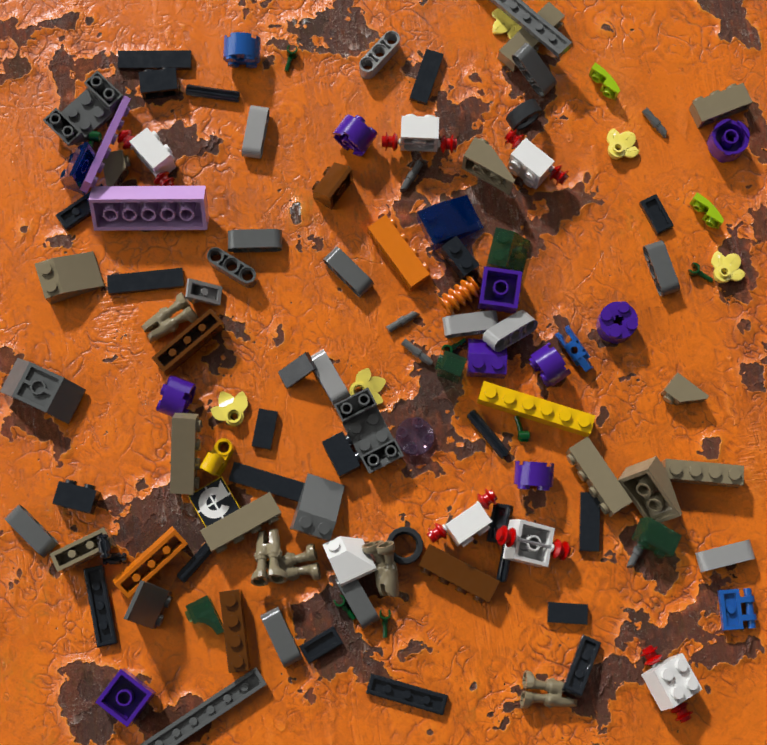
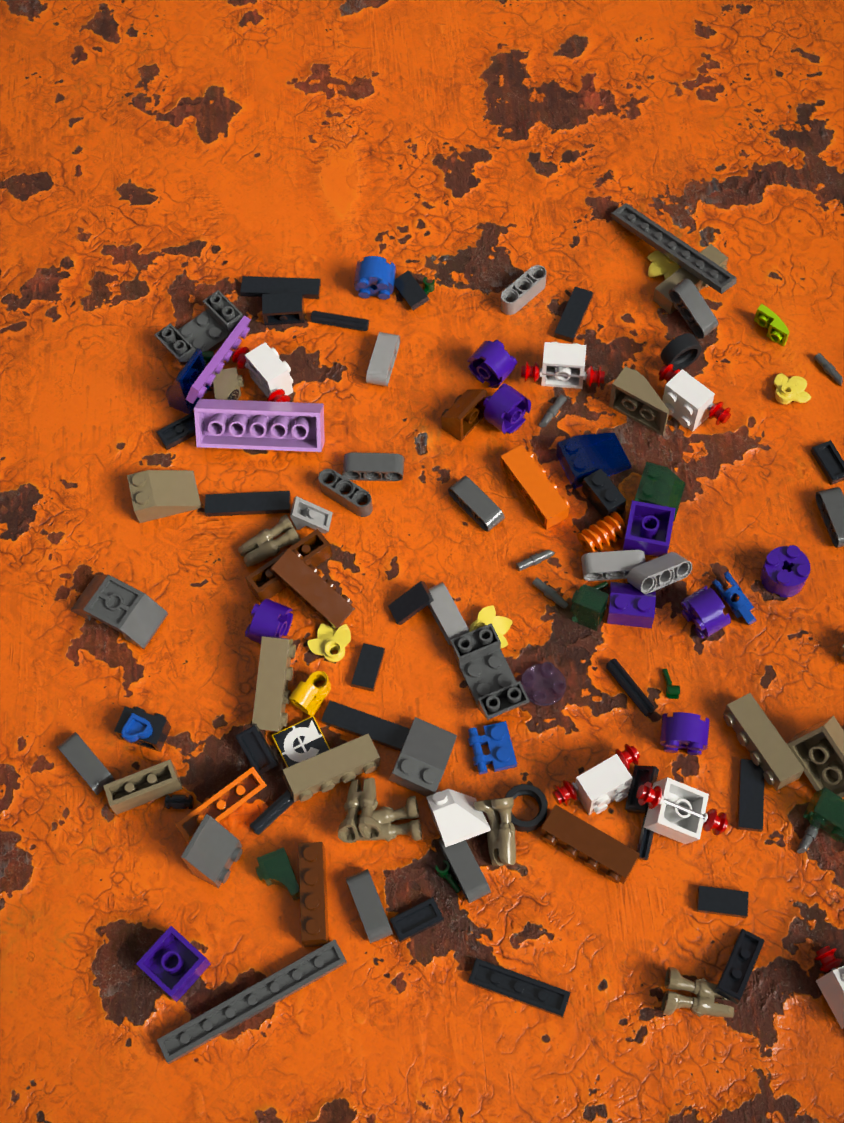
camera: 10 degrees right, 15 degrees down
black tile [83,565,118,648] -> none
black piece [97,534,112,559] -> none
black brick [322,431,362,478] -> none
dark green hand [379,609,391,638] -> none
yellow brick [477,381,596,437] -> none
none -> blue tile [121,713,153,743]
none -> black tile [235,724,279,775]
none -> reddish brown brick [269,548,355,629]
none -> black tile [394,270,429,310]
none -> blue plate [468,721,517,774]
none -> dark purple brick [483,383,531,434]

